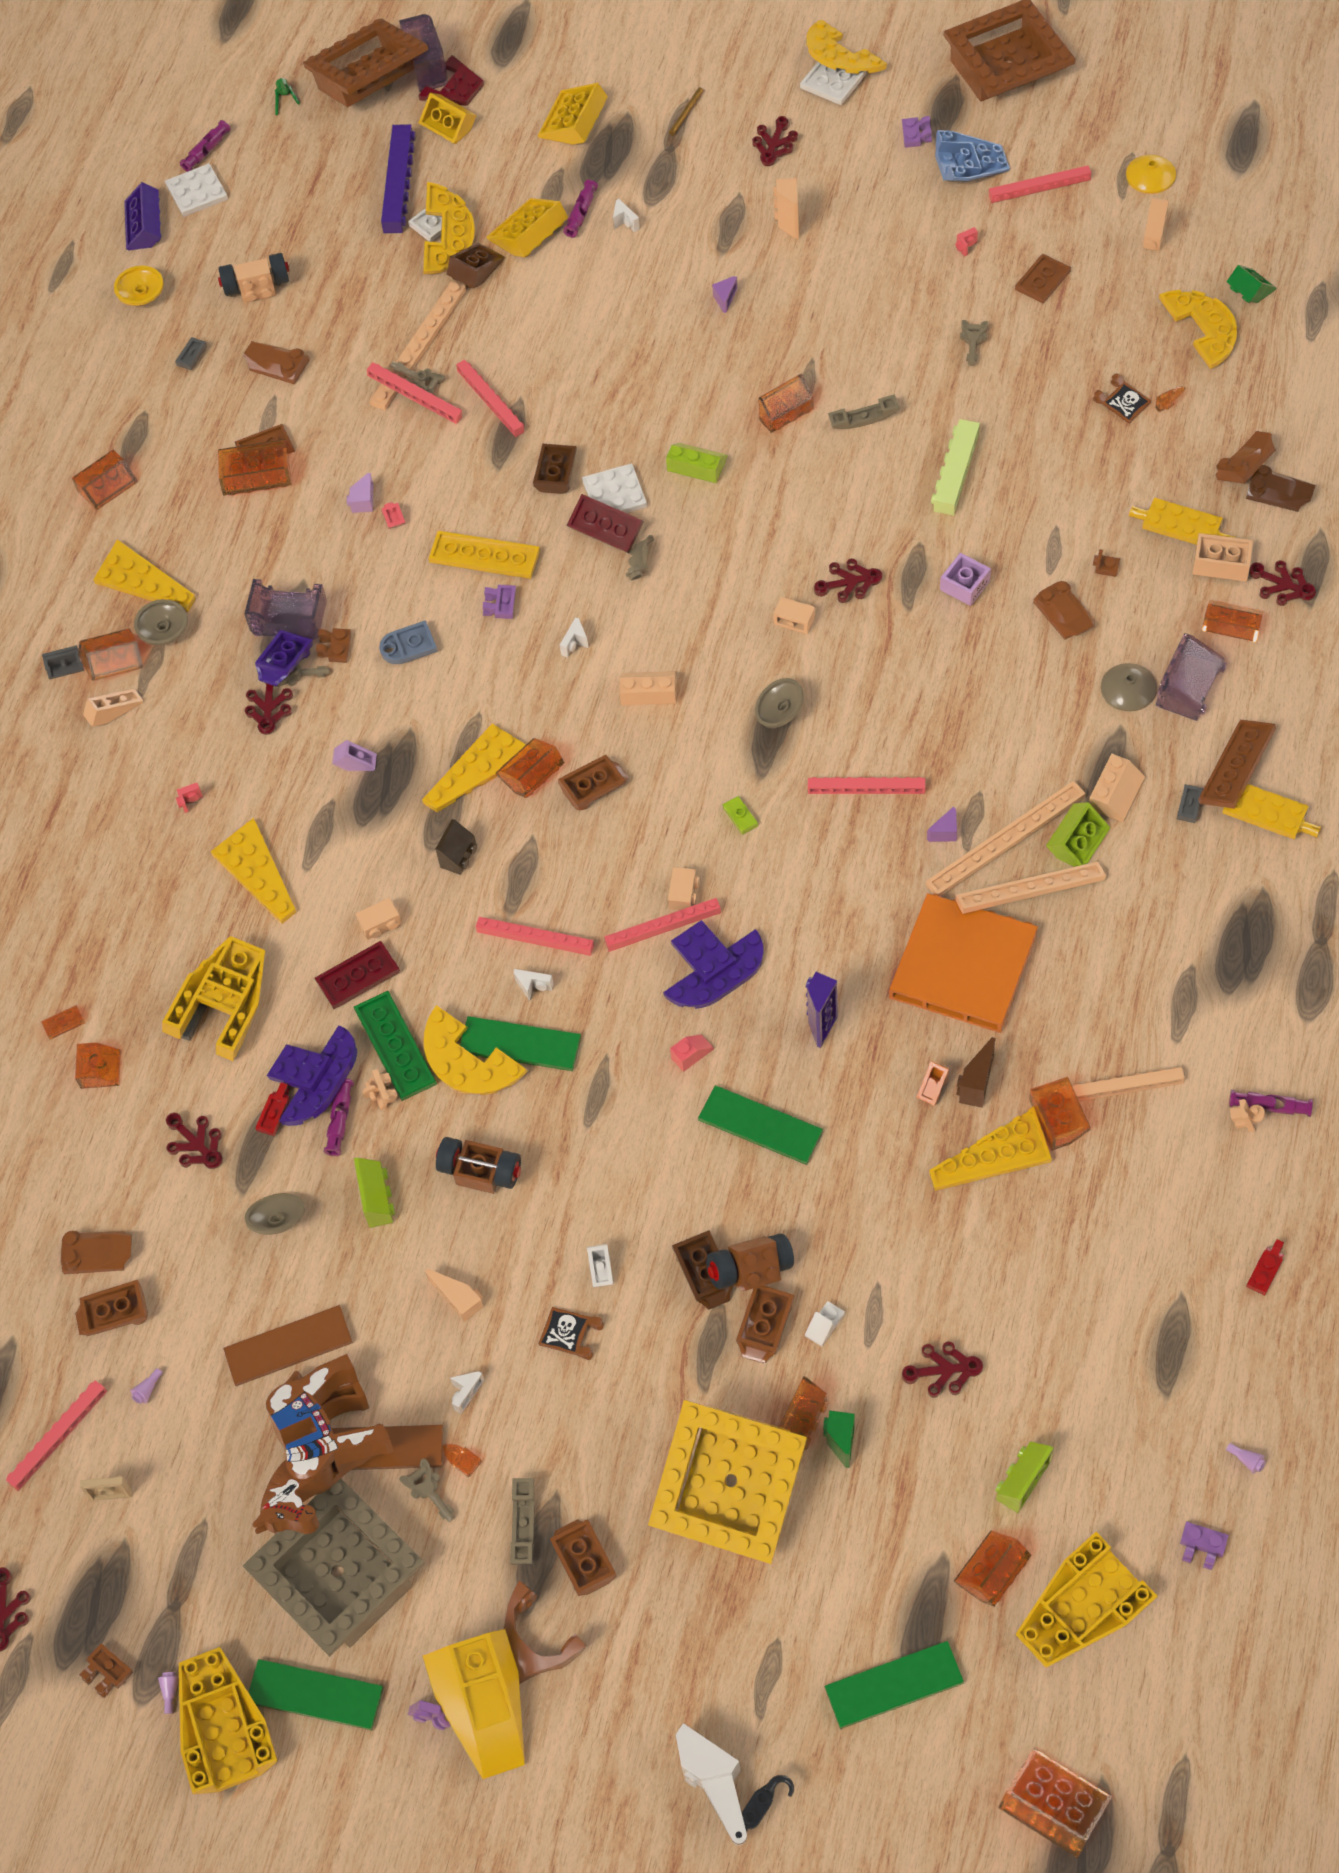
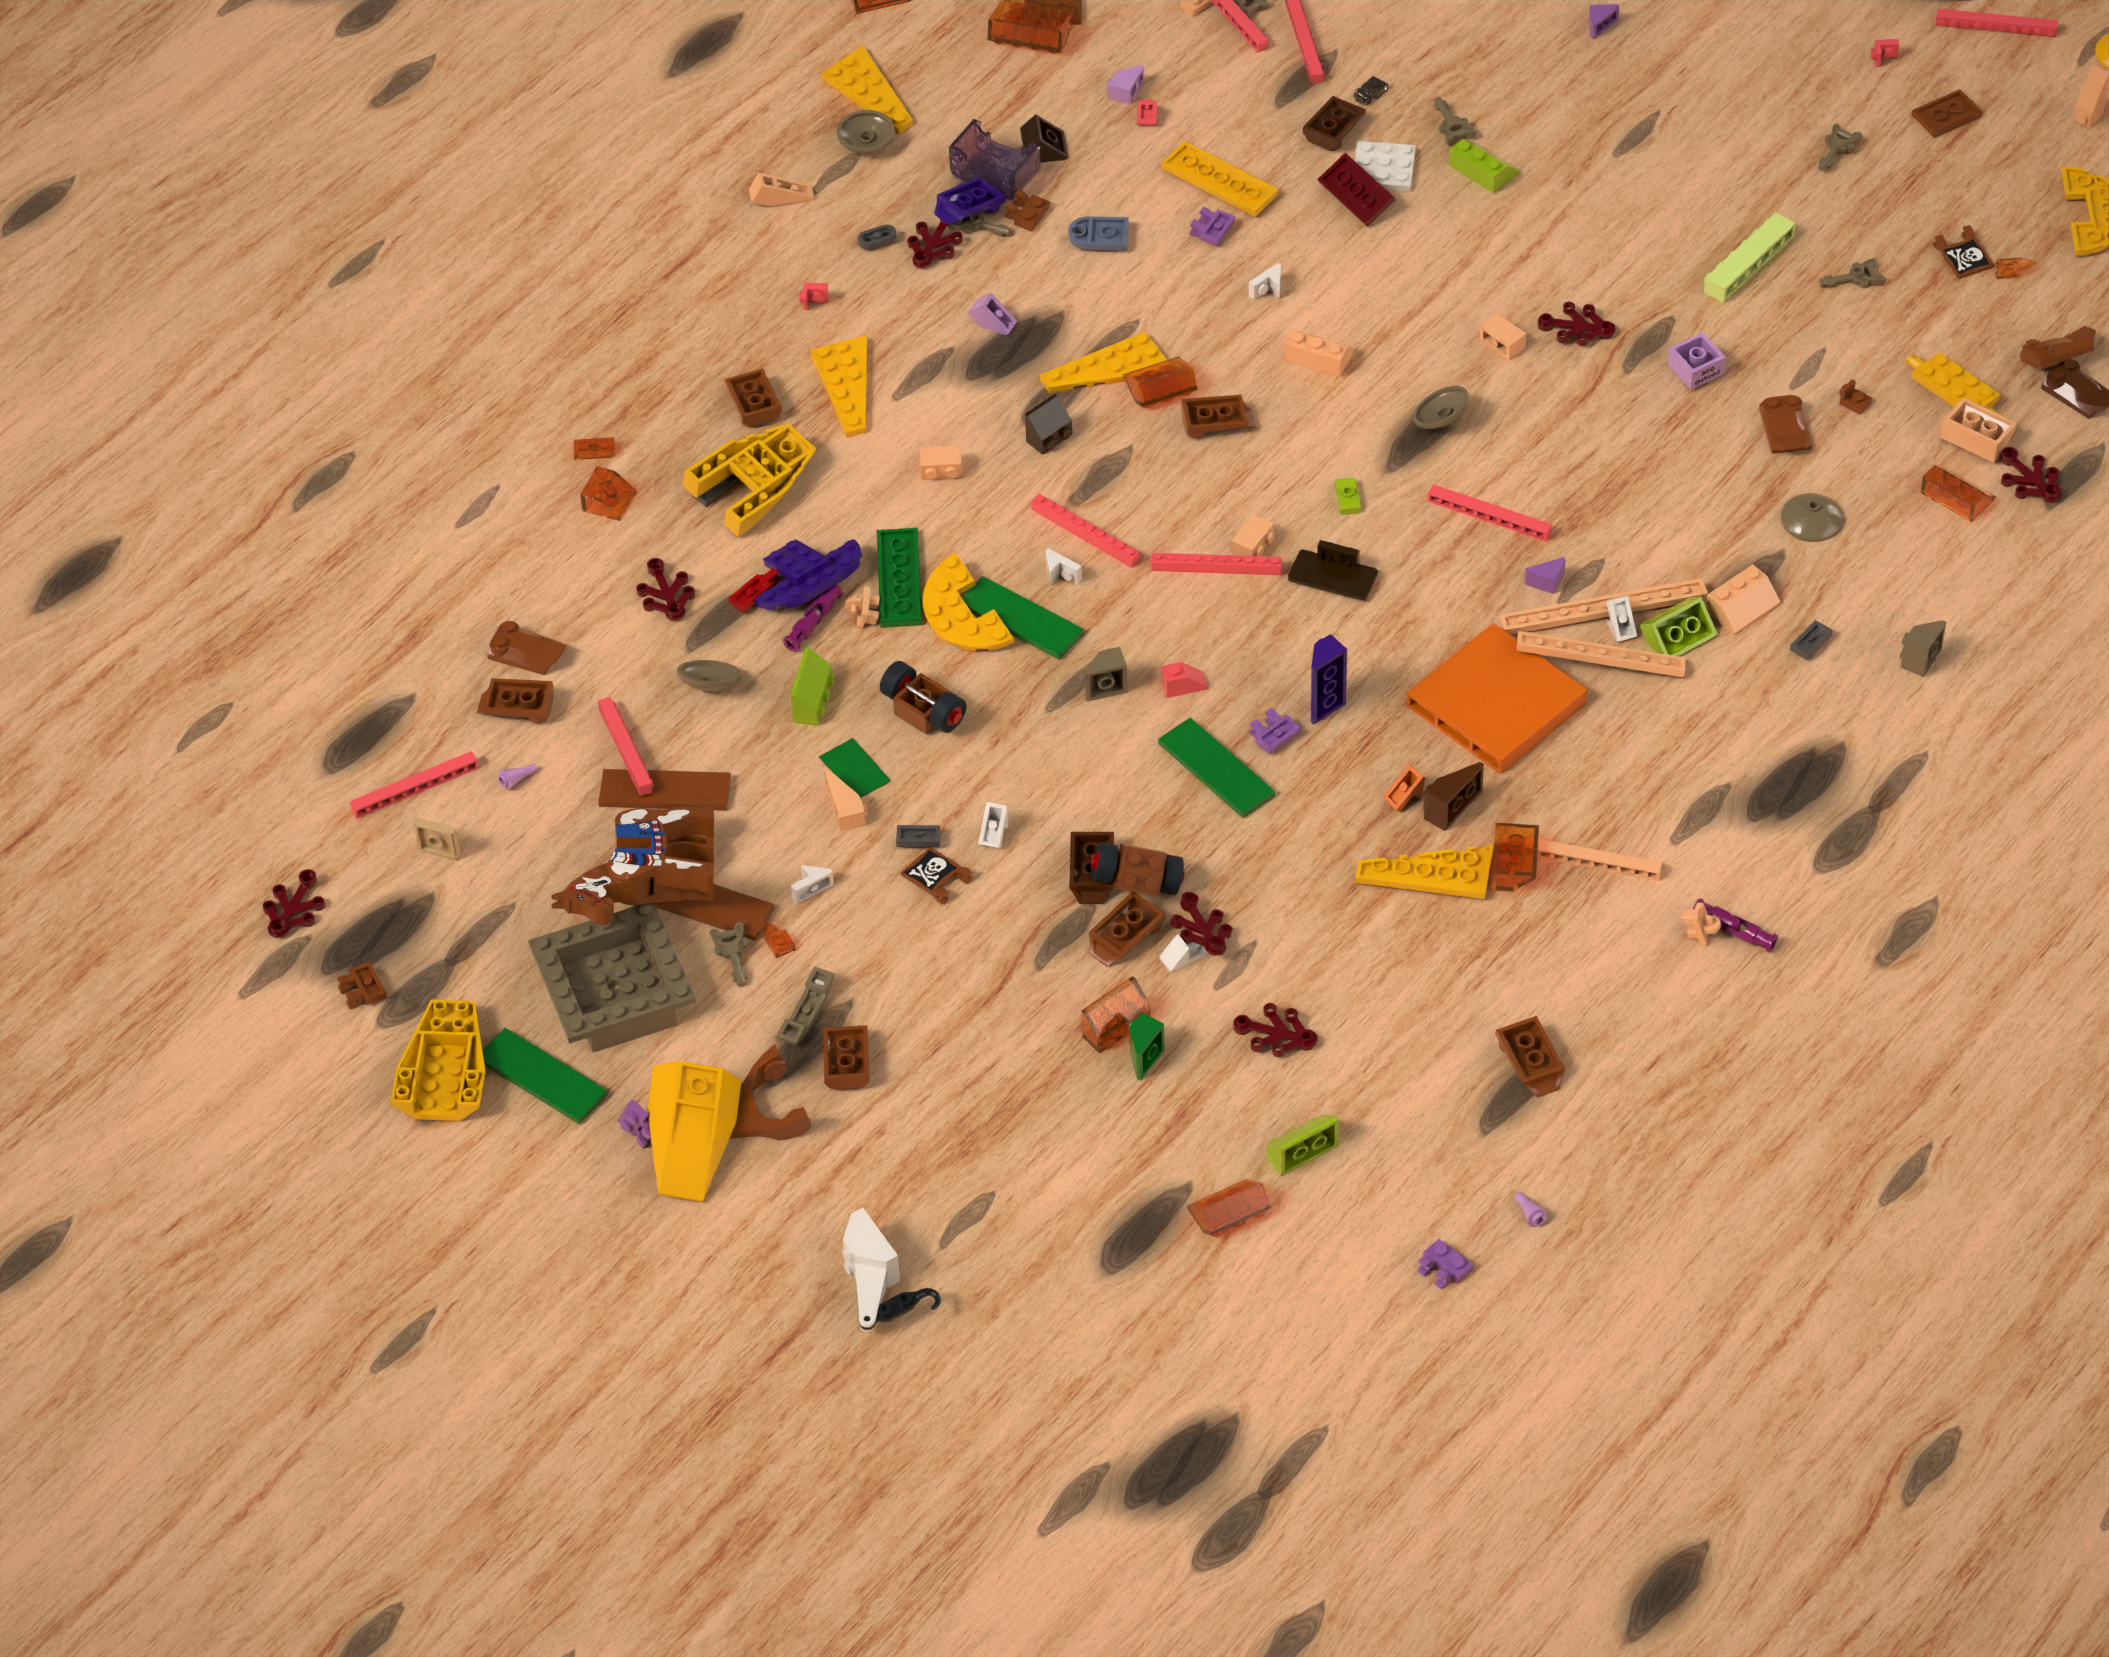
camera: 20 degrees right, 10 degrees down
dark grey hinge [42,645,84,680] -> none
clear orange slope [78,628,143,681] -> none
lavender cone [158,1672,179,1714] -> none
dark red plate [314,941,400,1009] -> none
dark tan plant [626,535,654,581] -> none
yellow piece [648,1400,808,1564] -> none
dark purple plate [663,920,764,1009] -> none
clear orange slope [758,374,814,433] -> none
green tile [824,1641,964,1729] -> none
dark tan slope [828,394,900,429] -> none
clear orange slope [998,1748,1112,1858] -> none
yellow wedge [1015,1531,1158,1668] -> none
windscreen [1156,633,1227,721] -> none
dark orange tile [1198,719,1276,809] -> none
yellow plate [1222,784,1321,840] -> none
red hinge [1246,1239,1284,1296] -> none
none -> coral piece [598,697,654,796]
none -> dark orange slope [725,368,782,427]
none -> green window [819,738,891,798]
none -> dark grey plate [858,224,896,250]
none -> dark grey plate [896,825,941,847]
none -> dark brown slope [1020,114,1068,163]
none -> dark tan slope [1085,647,1128,702]
none -> dark red plant [1170,892,1233,956]
none -> medium lavender plate [1249,708,1301,755]
none -> dark brown bracket [1288,540,1378,601]
none -> clear smoke plate [1353,76,1388,105]
none -> dark tan piece [1434,97,1475,146]
none -> dark orange slope [1495,1016,1565,1097]
none -> white slope [1606,596,1637,642]
none -> dark tan piece [1820,258,1886,288]
none -> dark tan slope [1900,620,1946,677]

